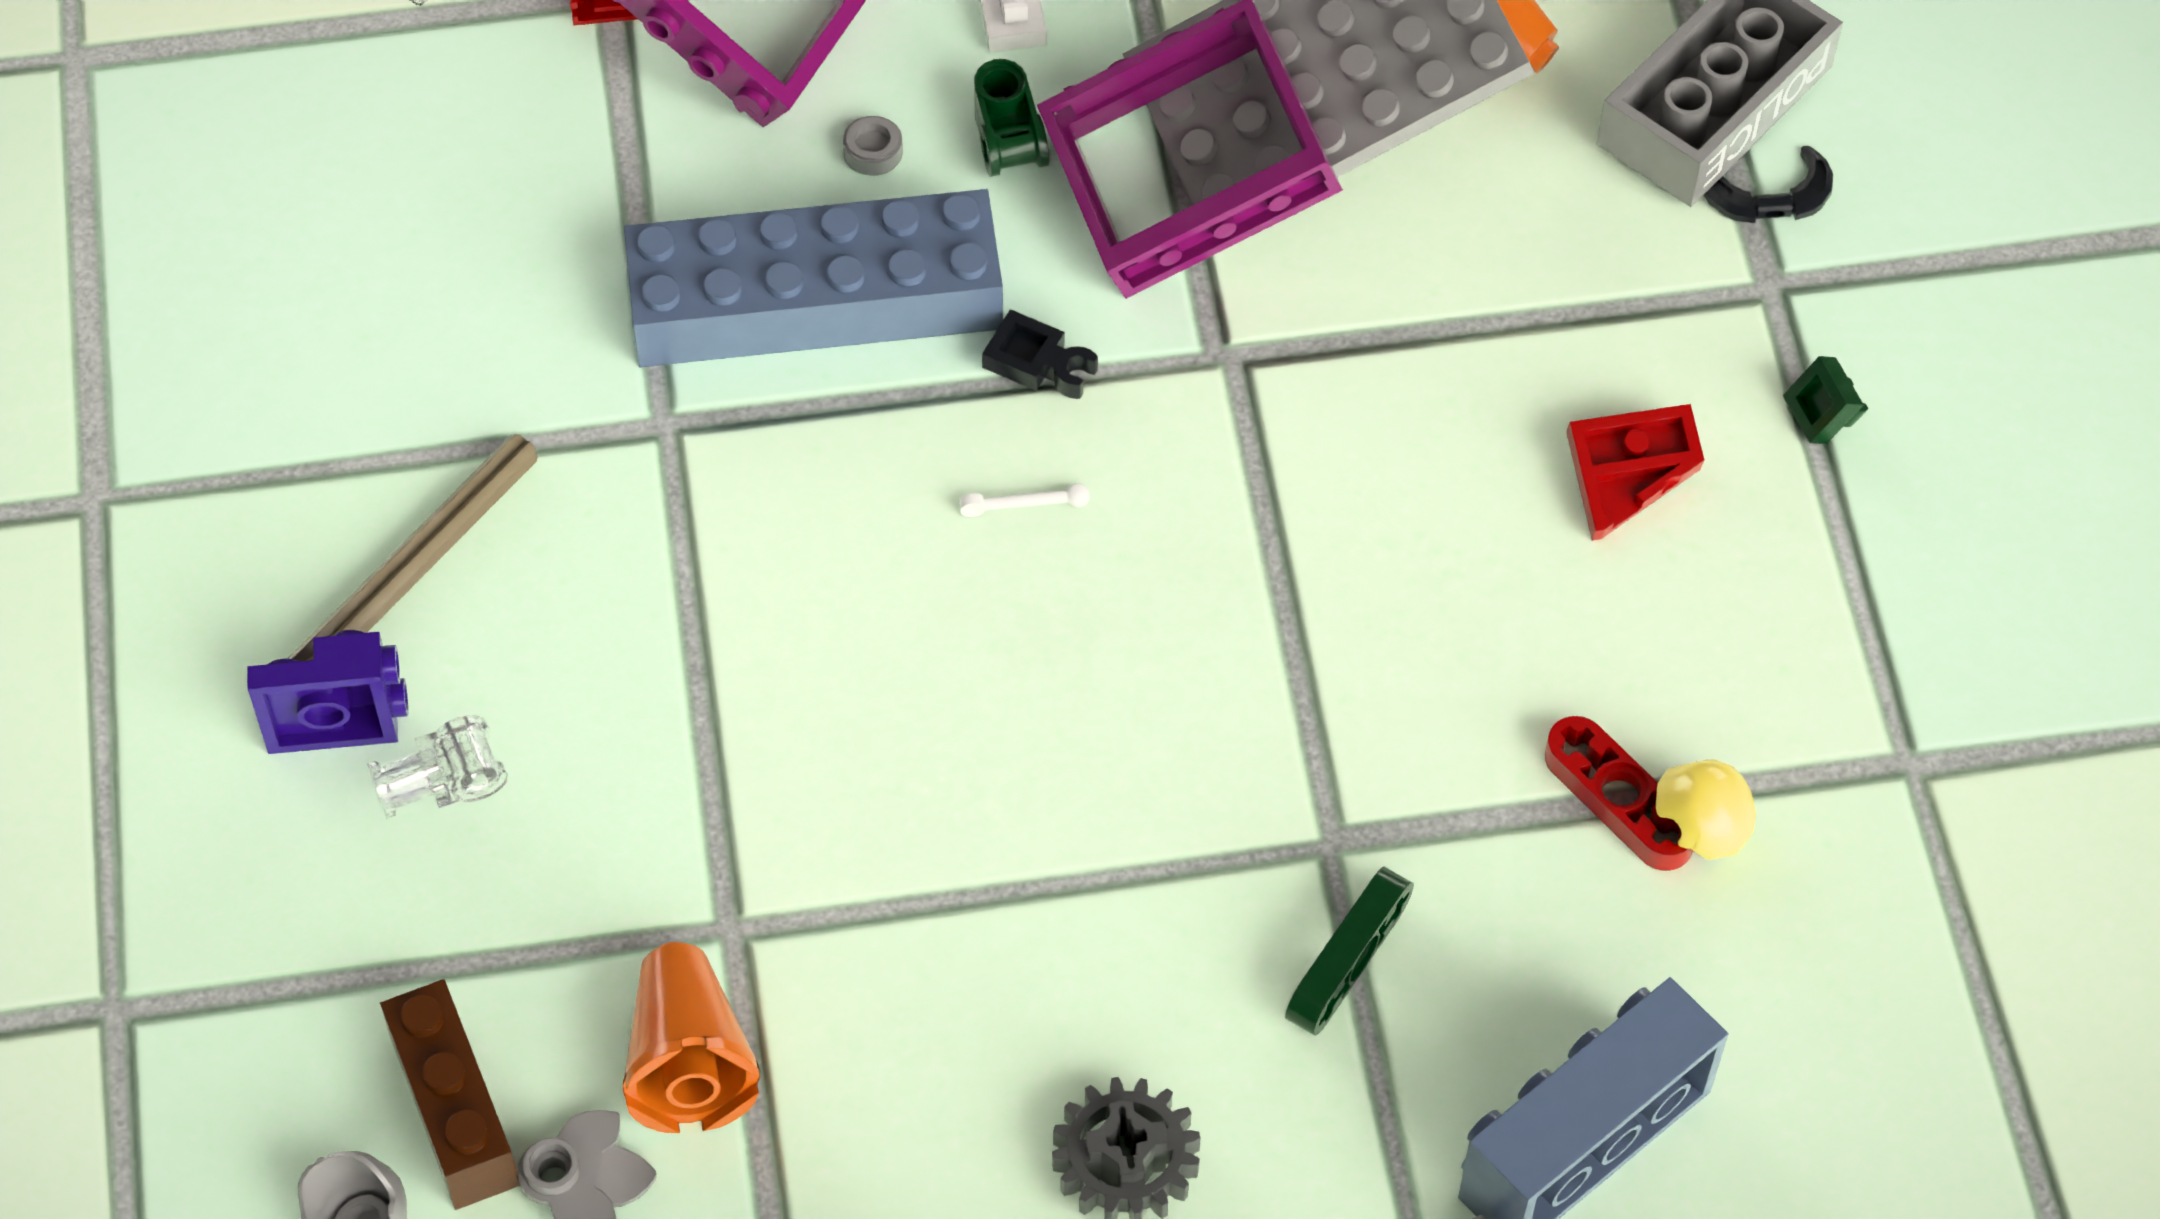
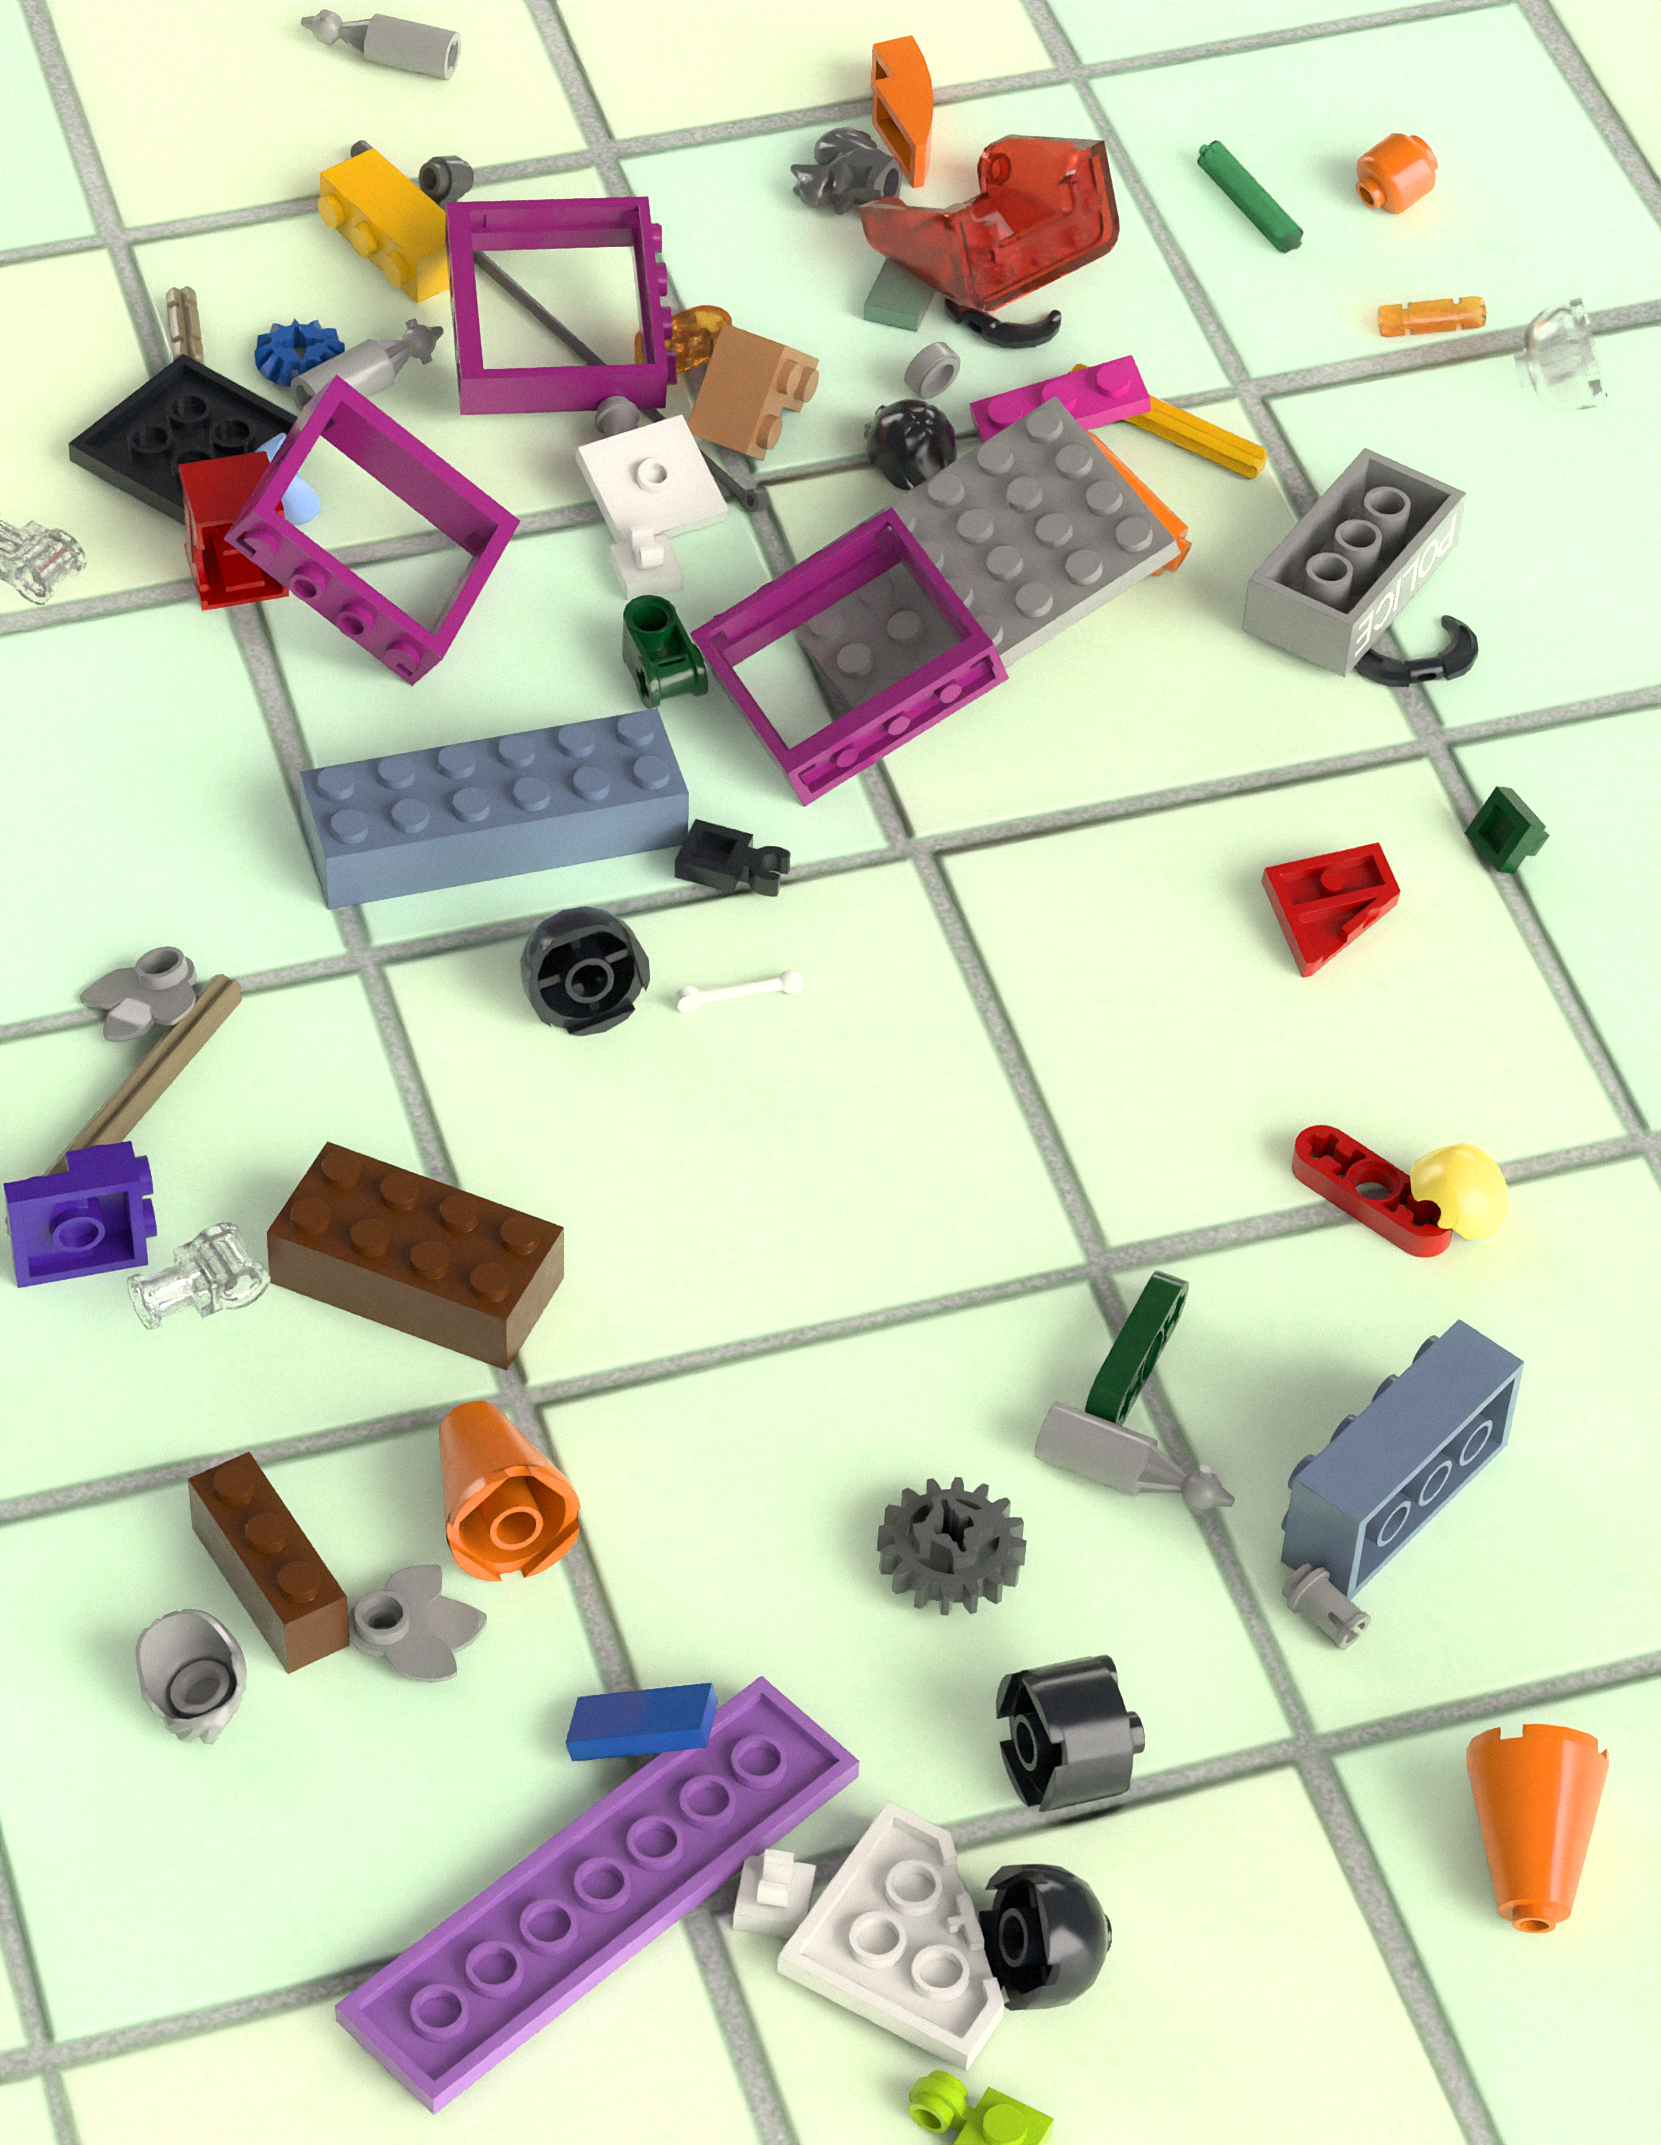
camera: 10 degrees left, 10 degrees down
light grey tile [843,116,903,176] -> none
none -> light grey plate [79,946,197,1042]
none -> reddish brown brick [266,1141,564,1371]
none -> black cylinder [520,906,650,1036]
none -> light grey wheel [1034,1401,1235,1515]

